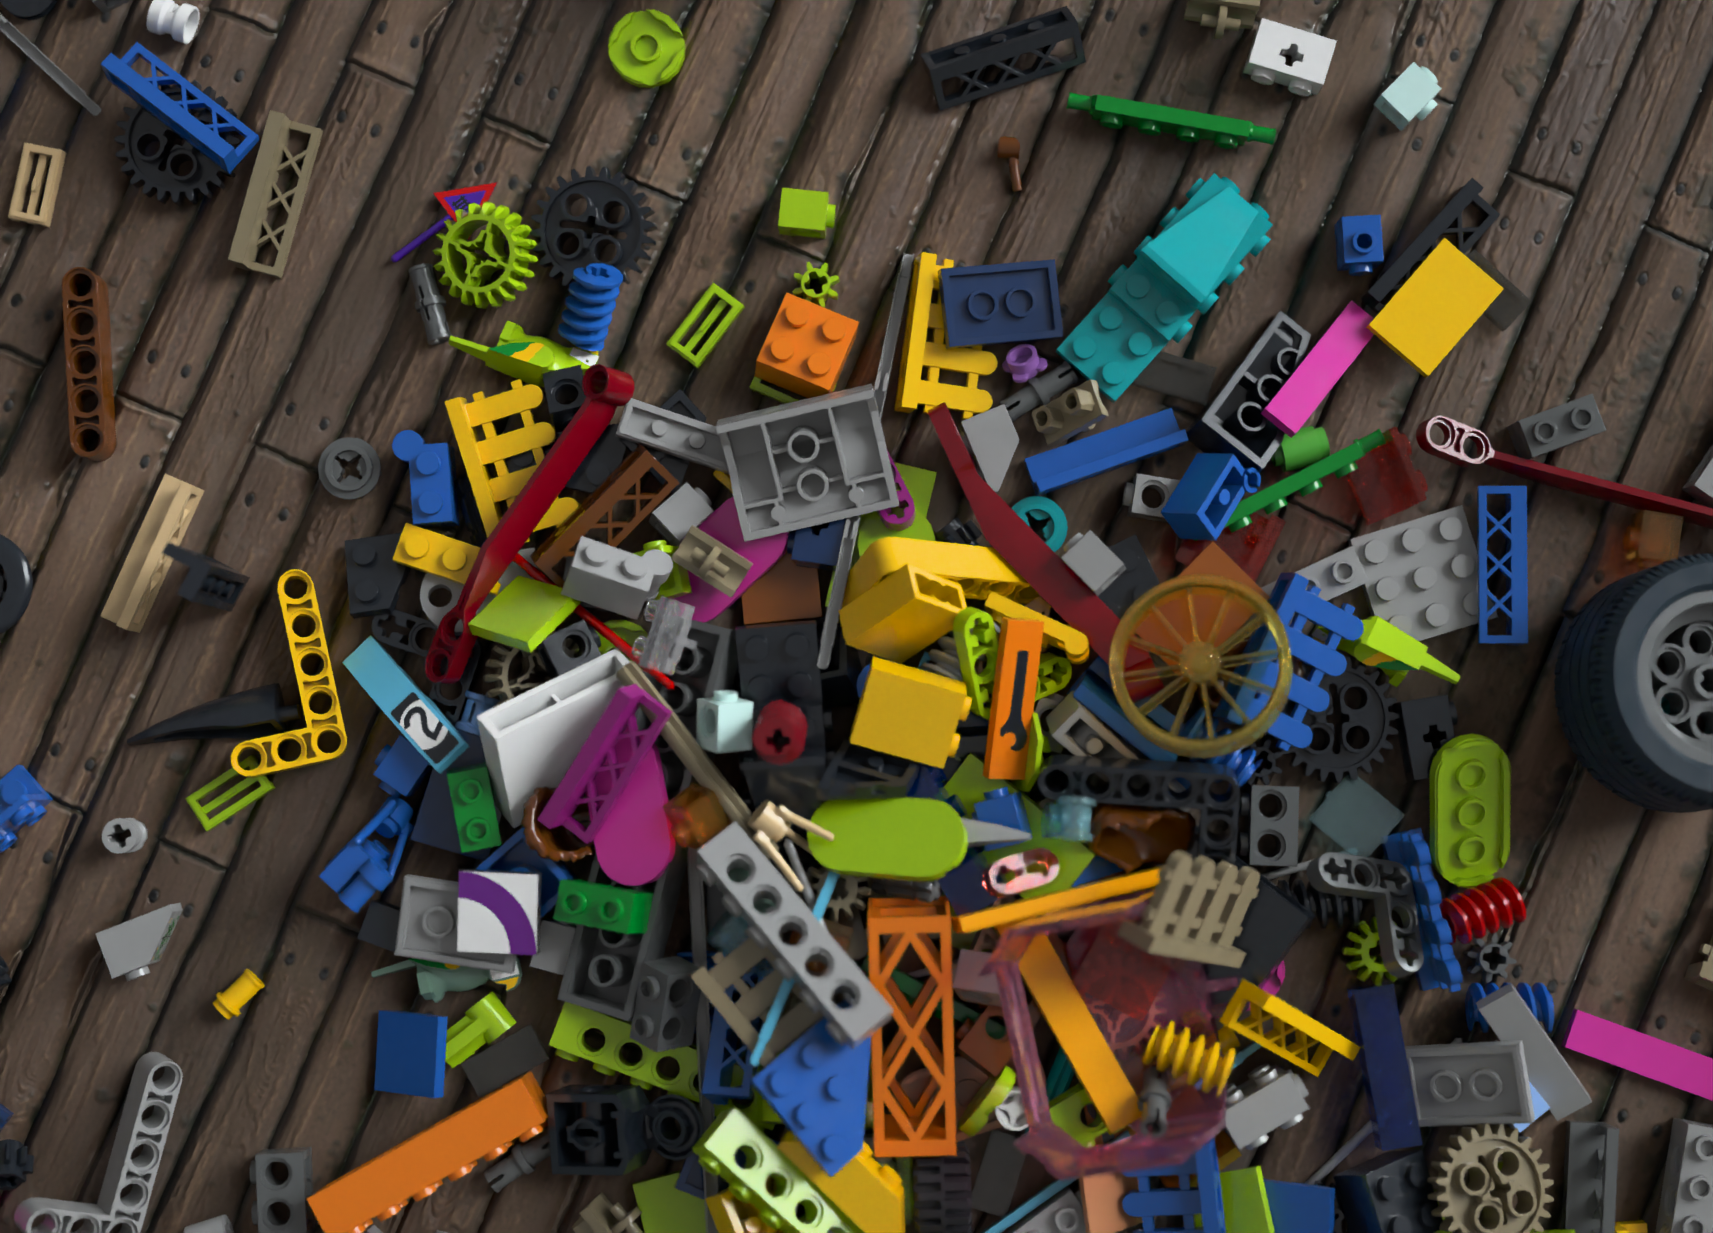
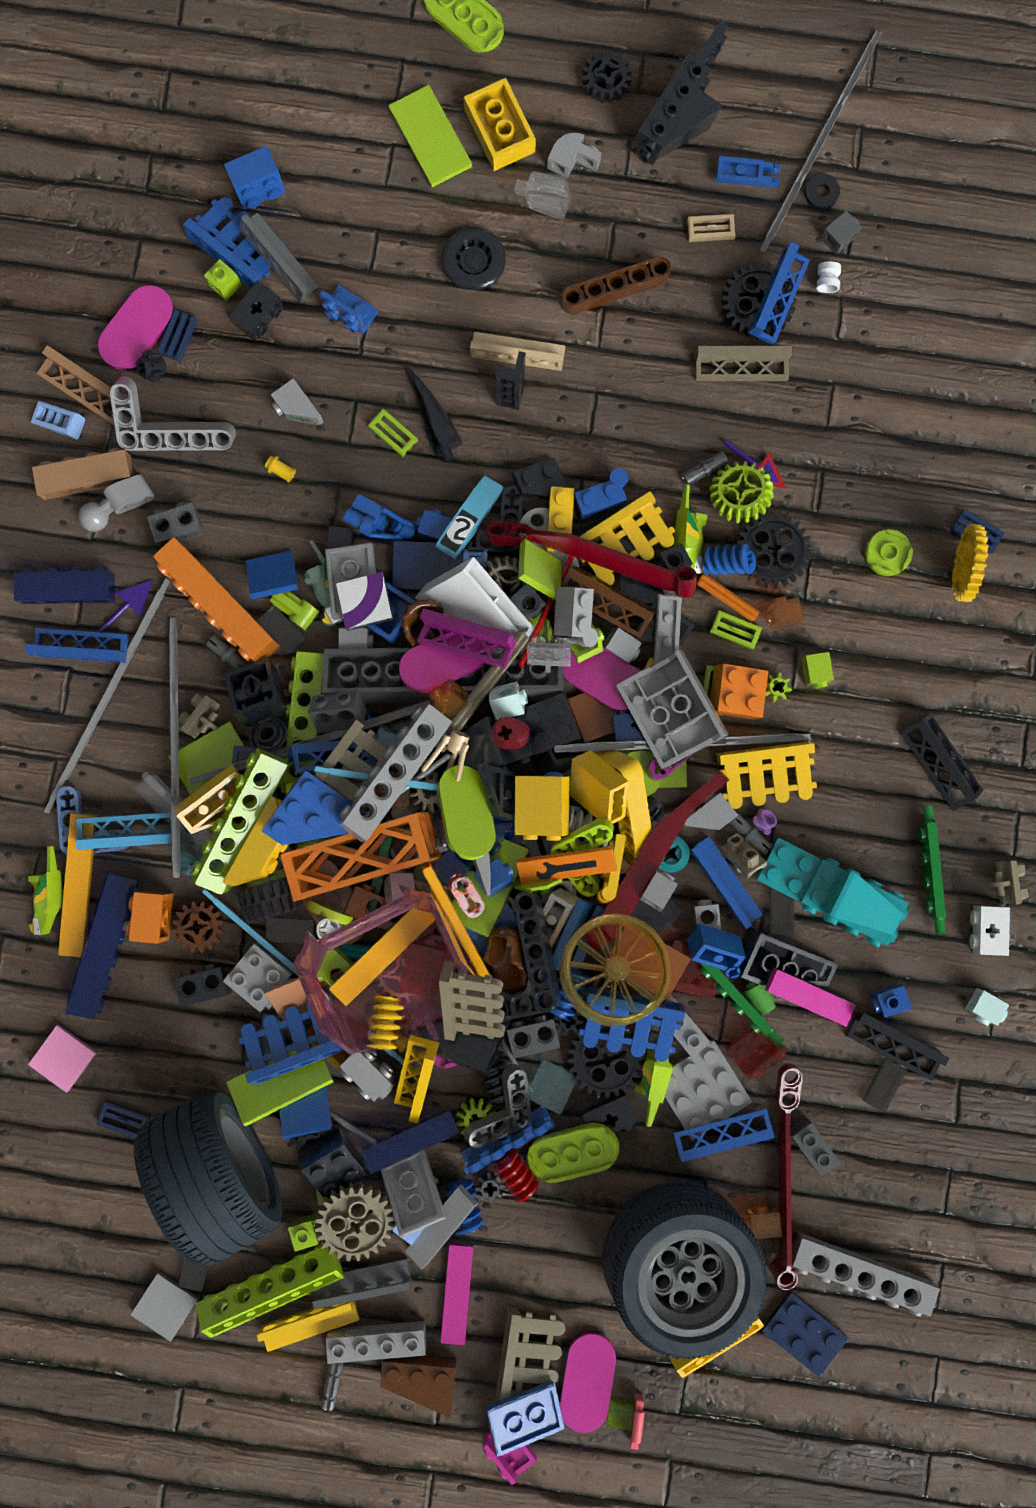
camera: 70 degrees right, 0 degrees up
light grey bush [102,818,148,854] -> none
yellow beam [231,569,347,778] -> none
dark grey gear [318,437,382,500] -> none
green brick [447,762,502,853] -> none
green brick [554,879,653,934] -> none
dark tan hips [671,525,753,597] -> none
dark blue plate [938,259,1064,349] -> none
reddish brown hand [997,136,1022,192] -> none
clear light blue piece [1041,796,1096,843] -> none
dark grey pin [1138,1066,1171,1139] -> none
yellow tile [1366,238,1504,378] -> none
none -> orange axle [697,574,759,622]
none -> clear orange brick [765,596,804,630]

